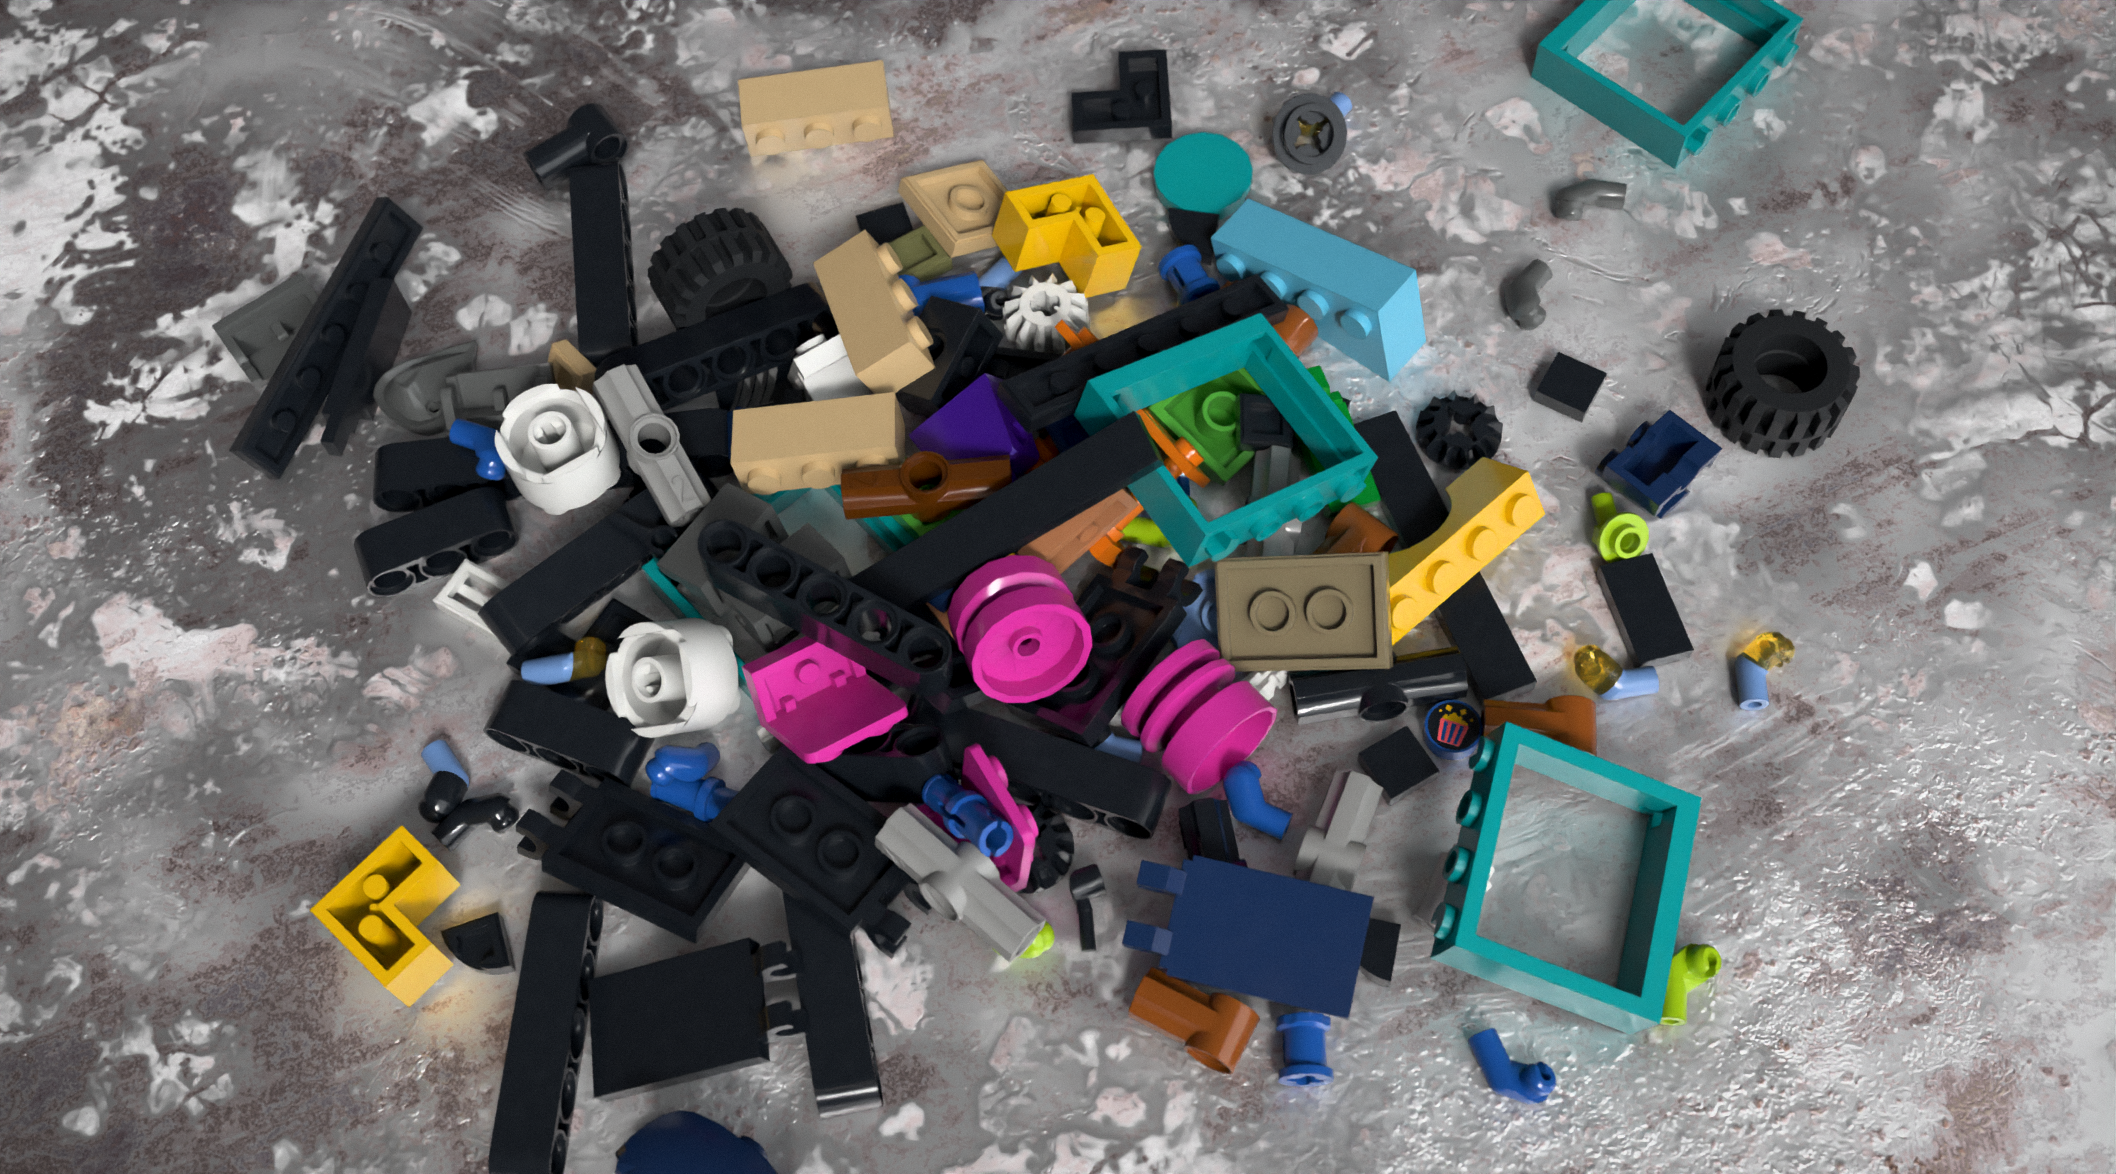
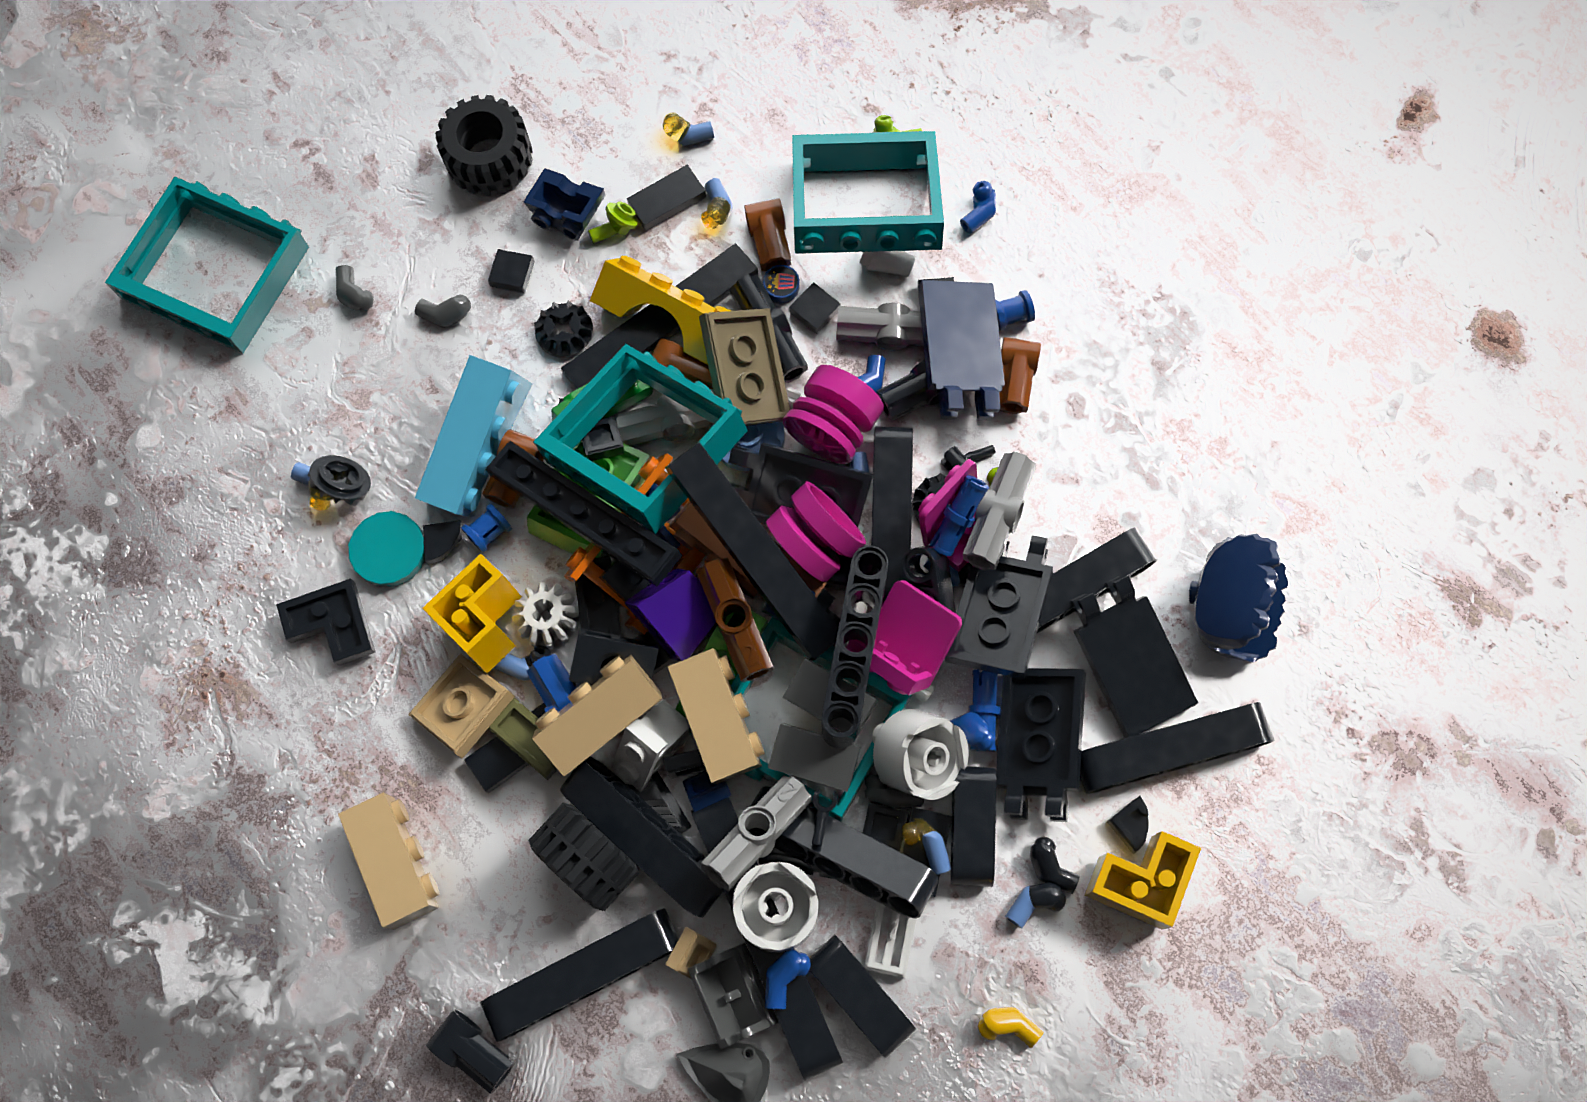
camera: 110 degrees left, 10 degrees up
none -> yellow arm [978,1007,1044,1048]

